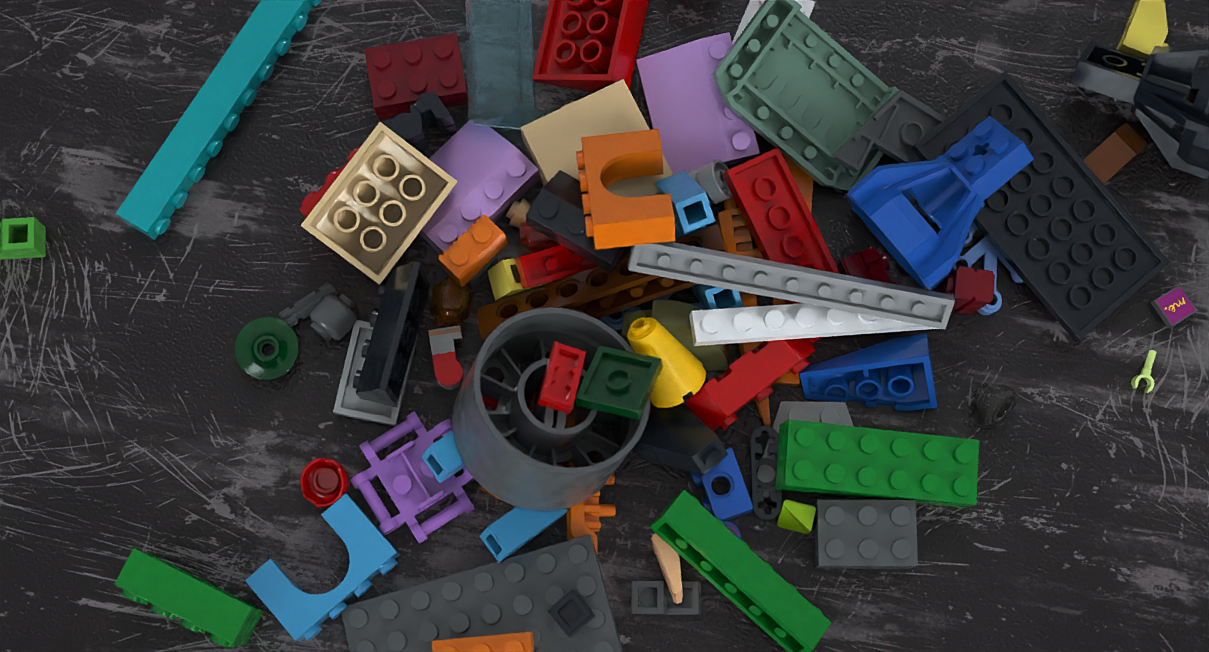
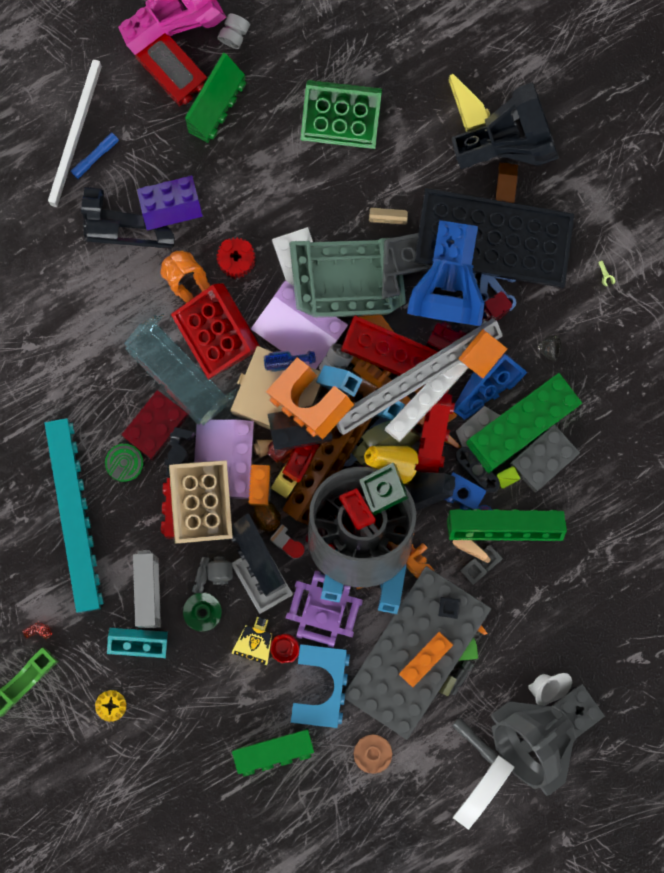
camera: 45 degrees left, 5 degrees up
magenta tile [1151,285,1198,329] -> none
none -> clear red arm [22,622,52,639]
none -> yellow gear [95,690,126,722]
none -> tile [105,444,143,482]
none -> teal brick [107,628,168,658]
none -> light grey window [133,550,161,628]
none -> torso [232,617,272,665]
none -> clear blue piece [264,351,316,372]
none -> tan slope [369,208,408,225]
none -> orange tile [458,329,507,378]

